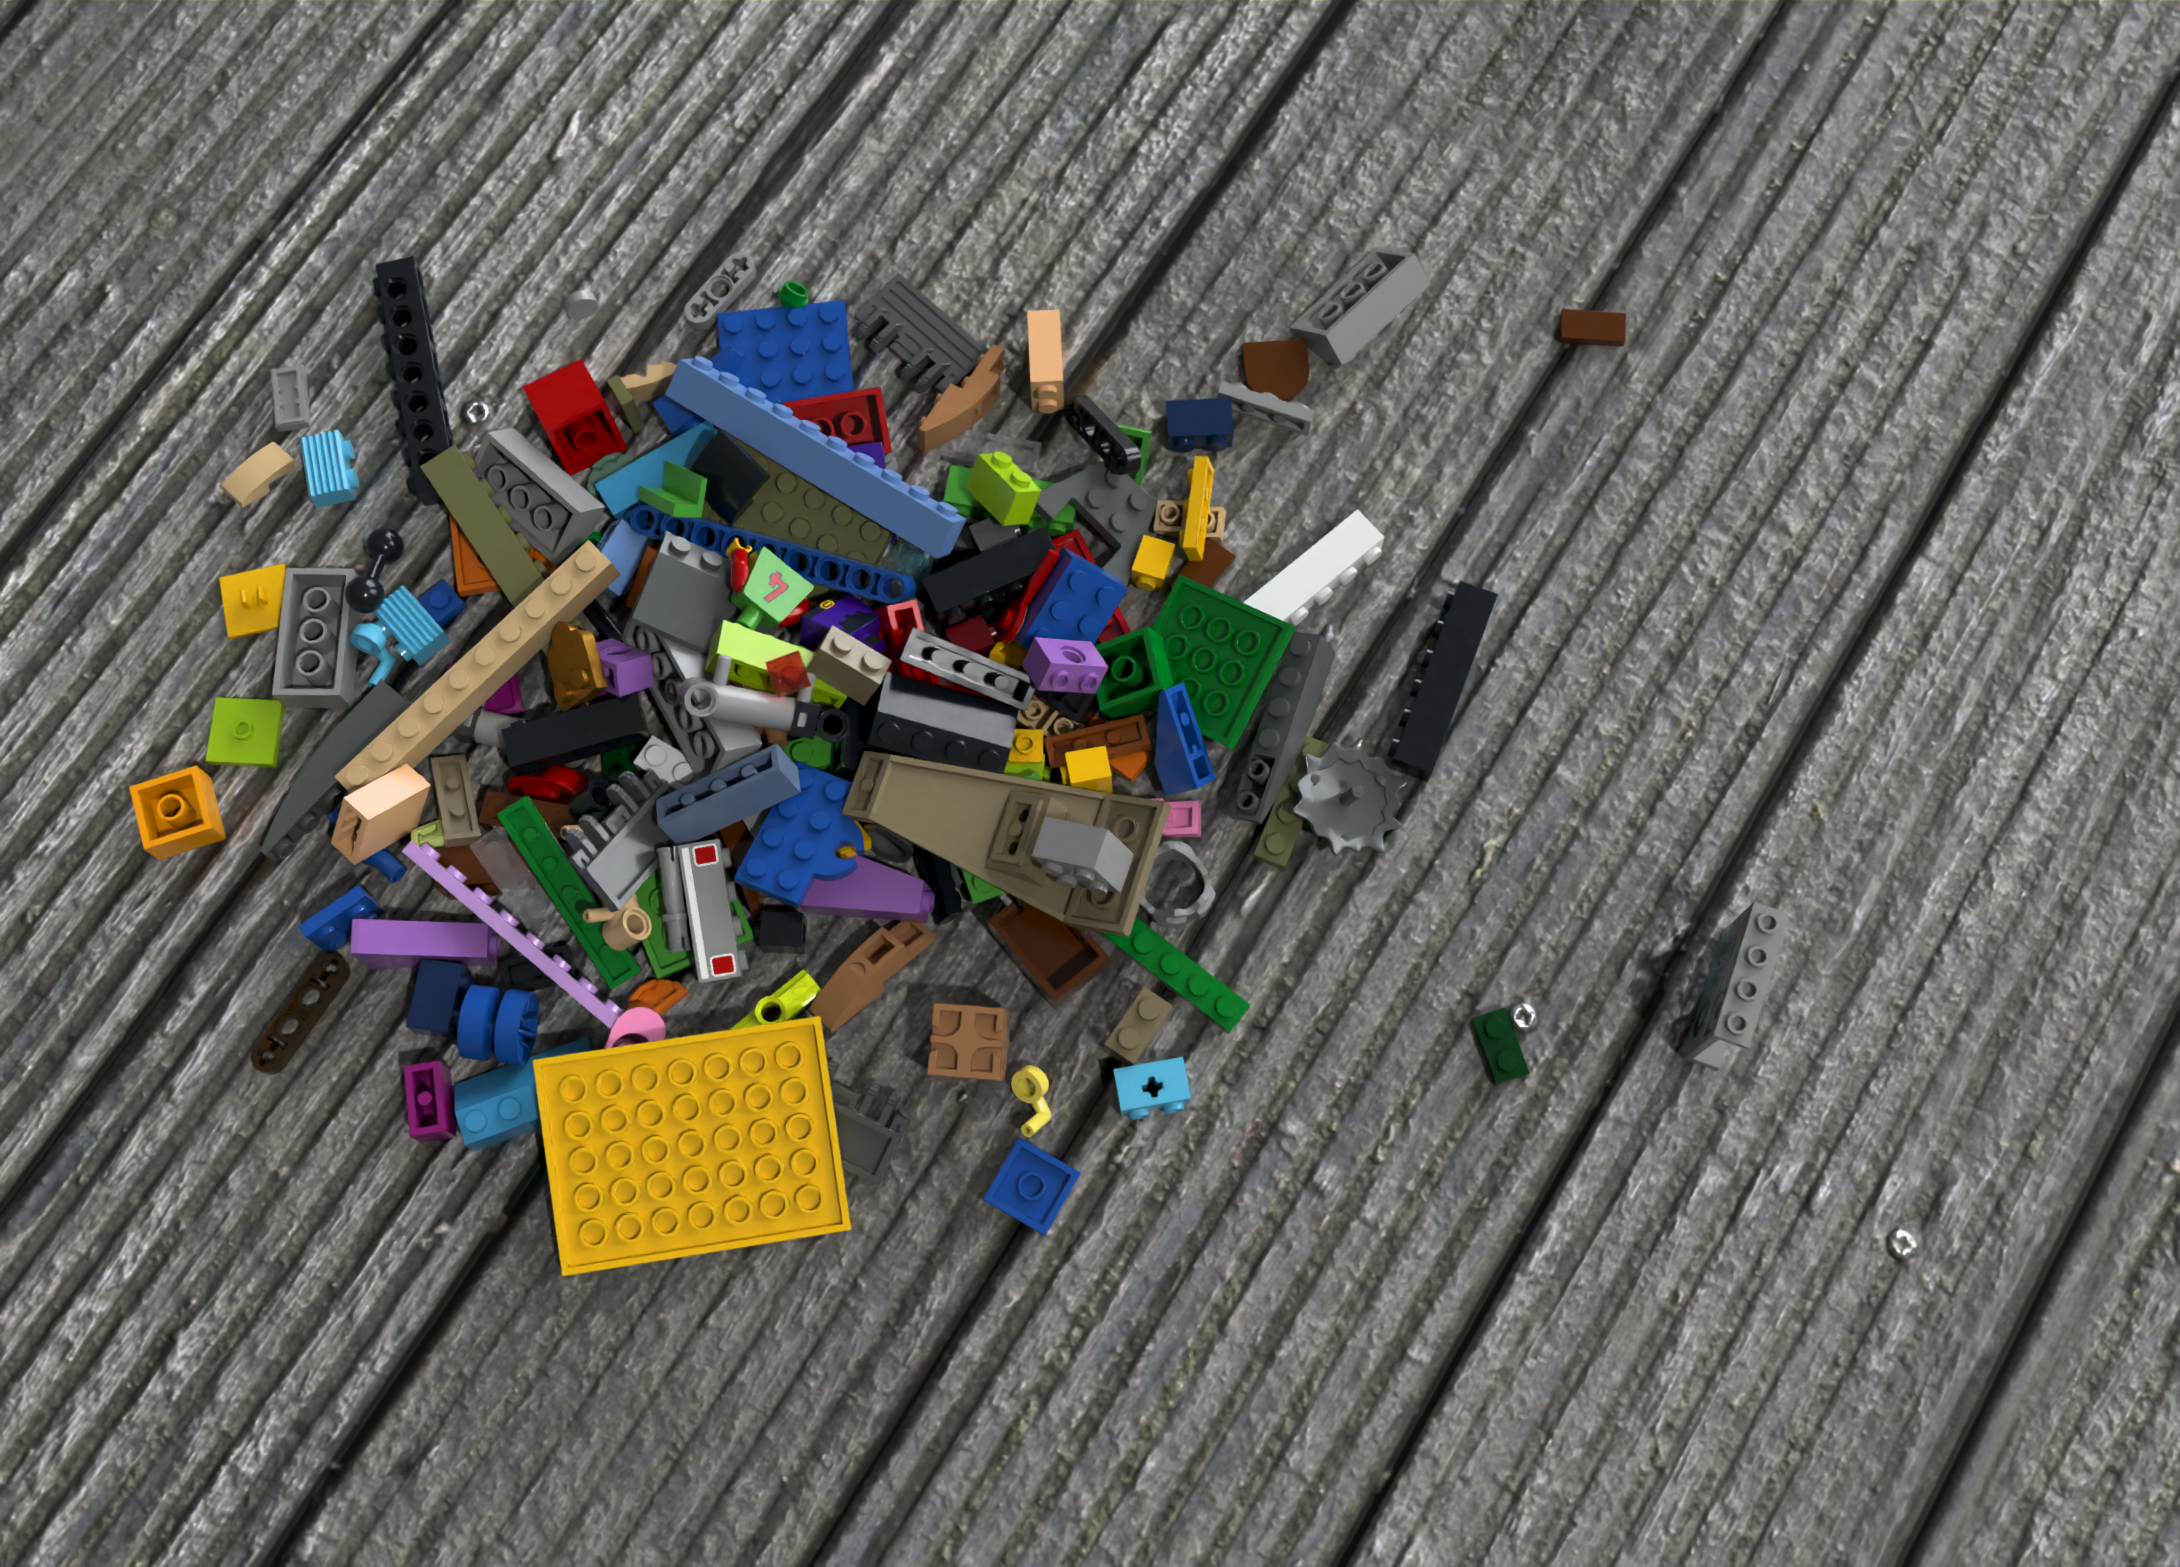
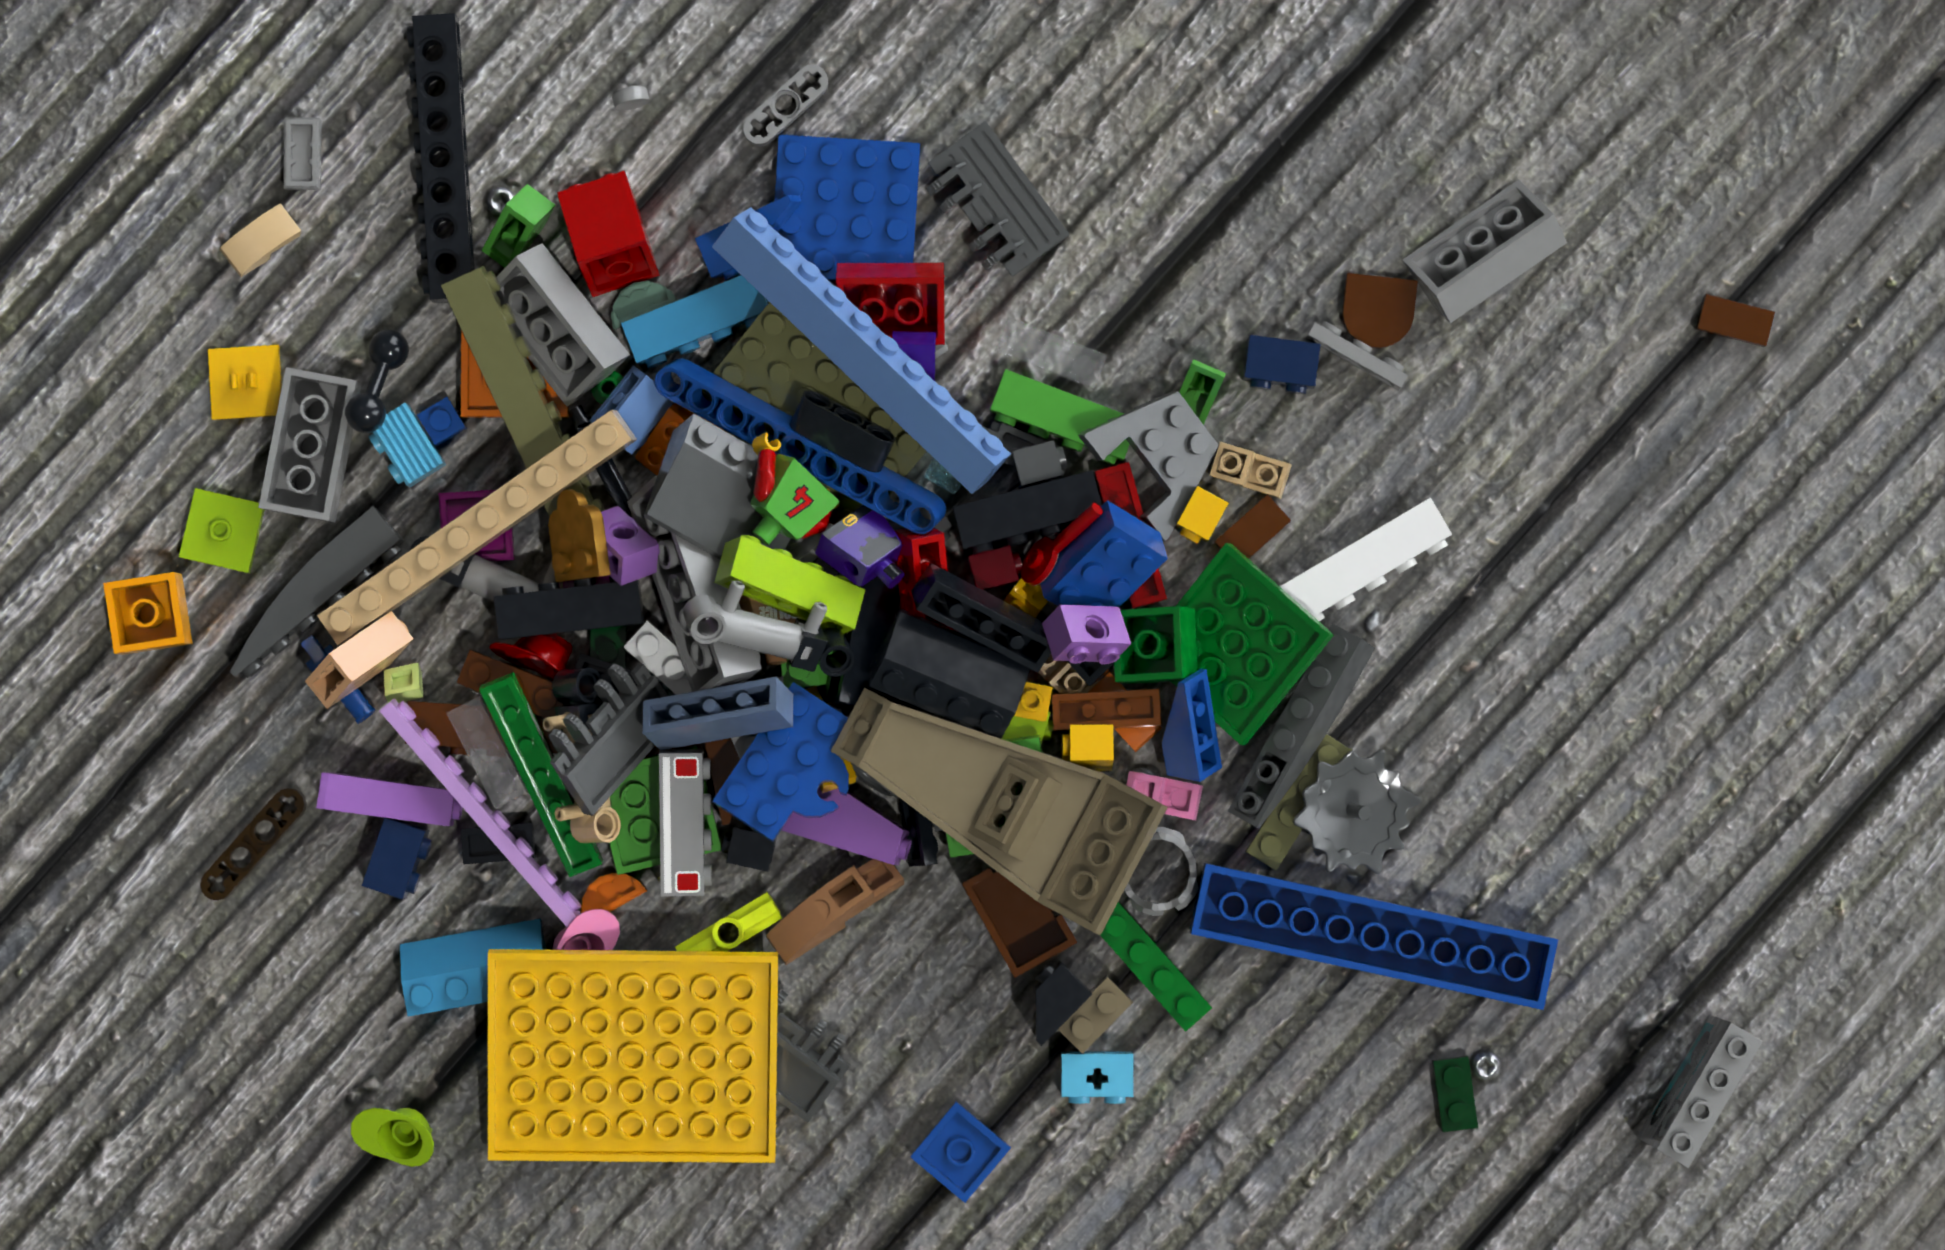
camera: 15 degrees right, 15 degrees up
blue plate [298,885,385,953] -> none
medium azure brick [300,430,359,508] -> none
medium azure plate [349,623,396,689] -> none
magenta brick [404,1060,457,1143] -> none
dark tan plate [430,754,481,848] -> none
blue wheel [457,985,539,1065] -> none
olive tile [607,375,644,434] -> none
tan slope [620,362,678,402] -> none
bright green panel [638,461,708,518] -> none
light grey pin [656,846,692,953] -> none
black slope [690,429,771,525] -> none
clear red plate [765,651,812,698] -> none
green plate [777,281,808,308] -> none
dark tan brick [805,625,892,705] -> none
medium nougat slope [916,344,1004,452] -> none
medium nougat piece [927,1003,1011,1082] -> none
lime brick [965,452,1042,526] -> none
light yellow plate [1011,1065,1052,1137] -> none
light nougat brick [1027,309,1064,413] -> none
light grey brick [1032,816,1134,895] -> none
black beam [1064,395,1141,475] -> none
yellow plate [1179,456,1214,561] -> none
black brick [1387,581,1498,782] -> none
none -> lime piece [351,1108,434,1167]
none -> bright green slope [481,184,556,268]
none -> black beam [789,391,896,472]
none -> black slope [1035,961,1092,1046]
none -> blue brick [1189,863,1558,1010]

